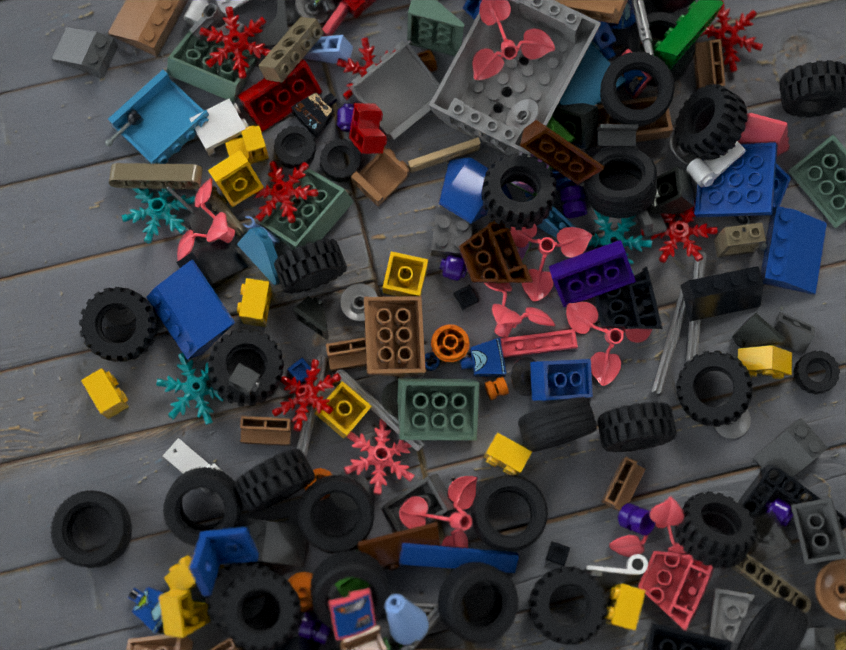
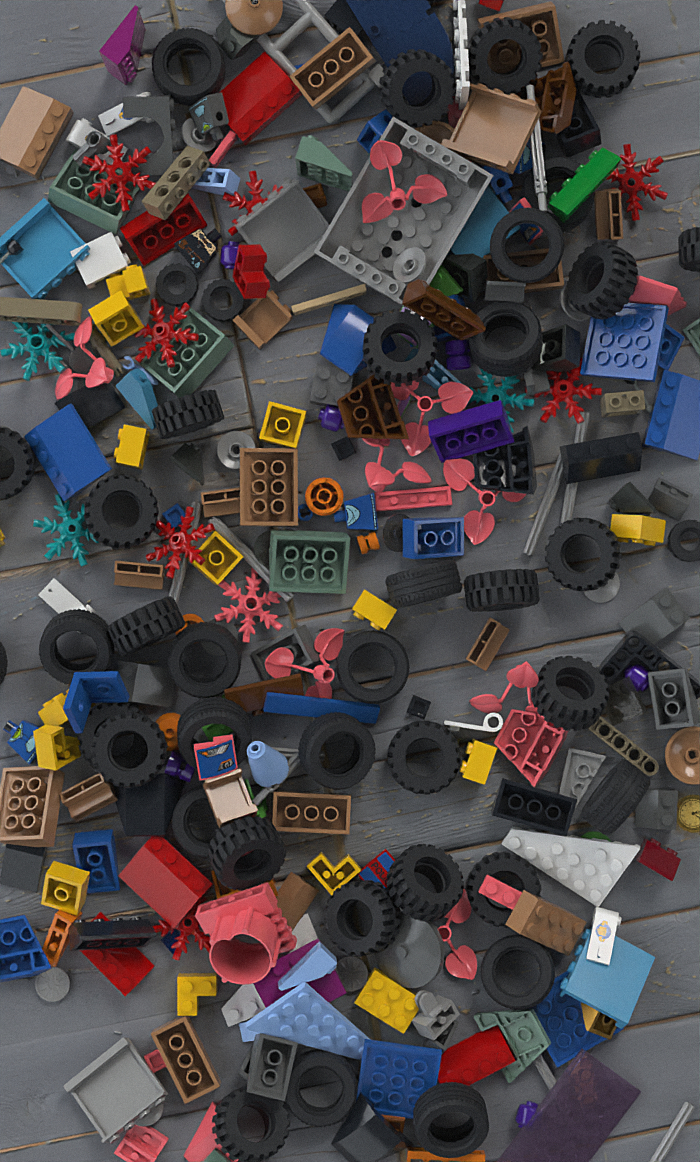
camera: 15 degrees right, 10 degrees up
dark grey brick [228,363,261,396] -> none
dark purple wheel [618,503,656,536] -> none
white door [686,141,746,187] -> none

